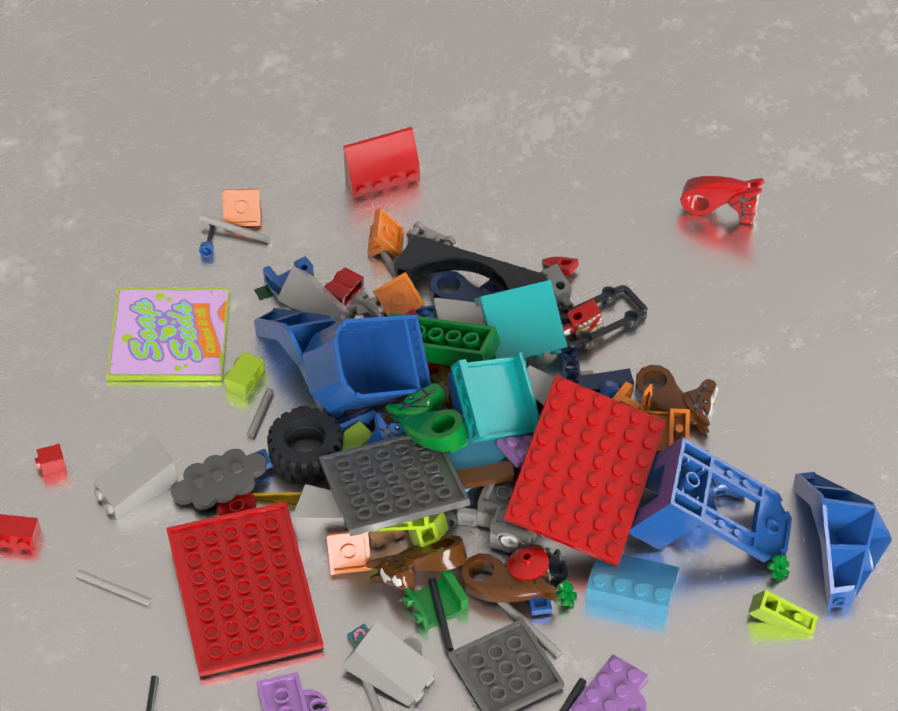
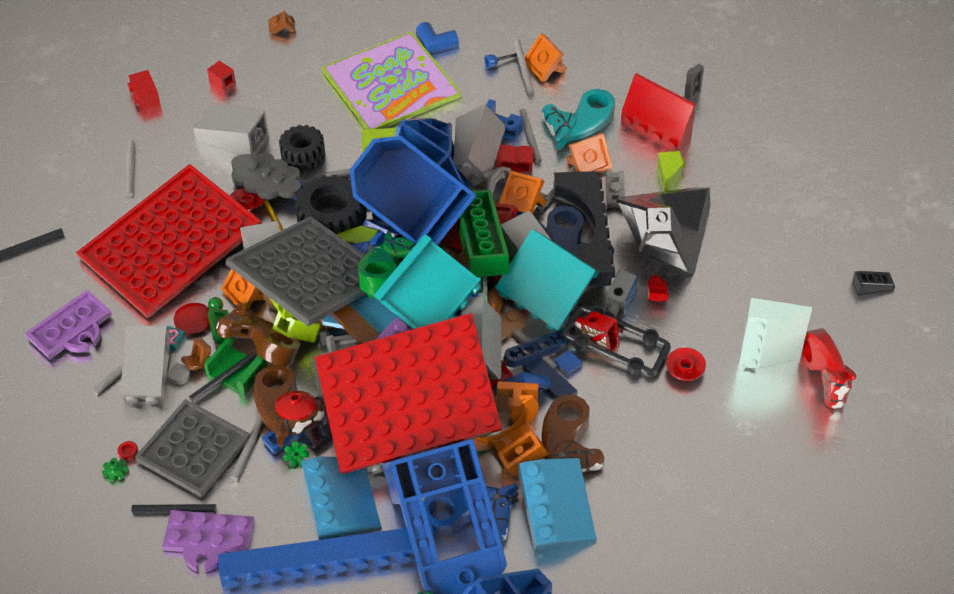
camera: 60 degrees right, 0 degrees up
none -> red dish [173,302,210,335]
none -> dark orange bracket [181,337,211,370]
none -> green plate [207,297,235,344]
none -> blue brick [218,524,435,588]
none -> dark orange bracket [268,11,295,35]
none -> black tyre [279,125,325,172]
none -> blue brick [416,22,459,54]
none -> dark azure slope [518,458,597,551]
none -> light grey bar [519,108,542,163]
none -> teal animal [541,89,615,151]
none -> blue tile [554,350,582,376]
none -> black panel [616,187,711,273]
none -> lime slope [657,151,685,191]
none -> red dish [666,347,706,381]
none -> dark grey plate [684,63,704,100]
none -> light aqua slope [739,298,812,368]
none -> black slope [852,271,895,294]

